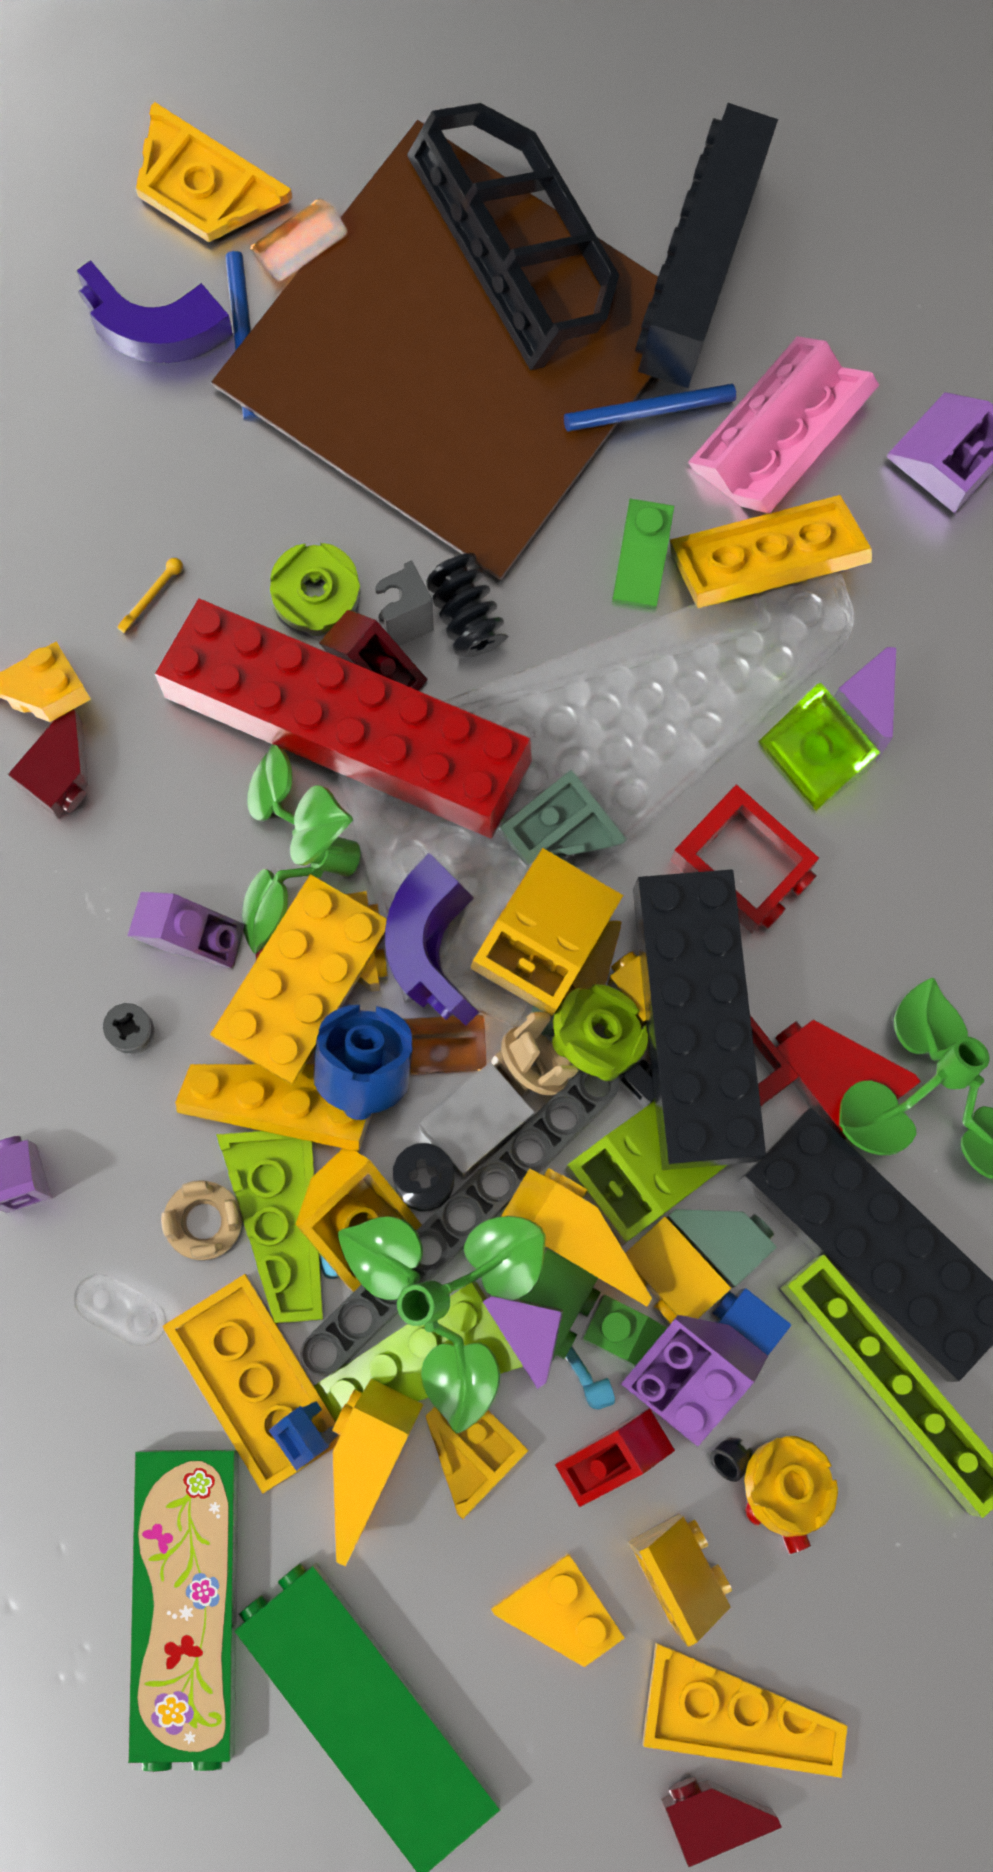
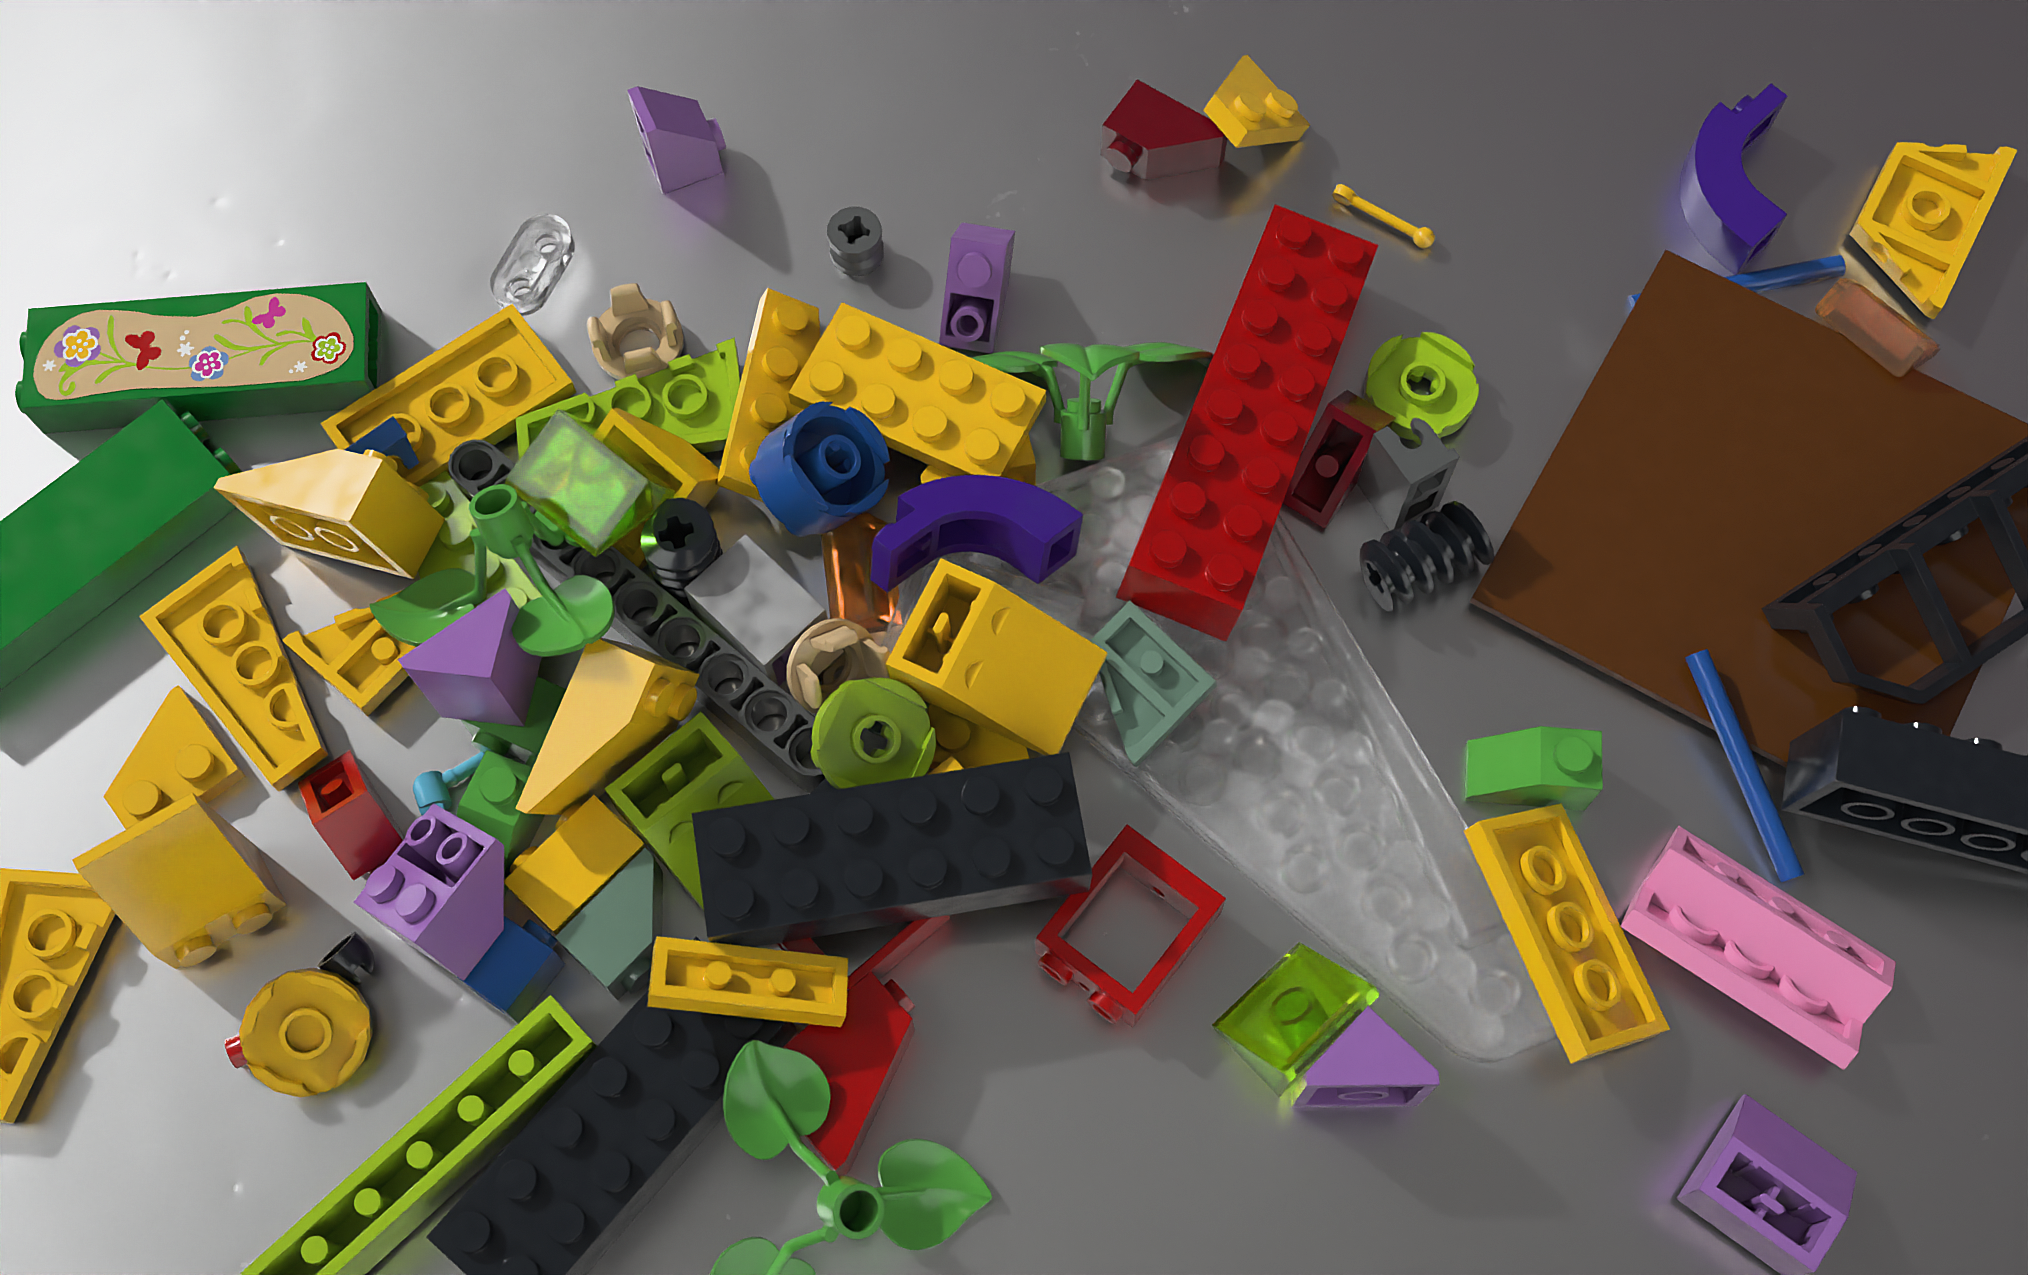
camera: 90 degrees right, 10 degrees down
none -> yellow wing [139,546,329,792]
none -> clear neon green slope [505,409,676,557]
none -> yellow plate [647,936,848,1027]

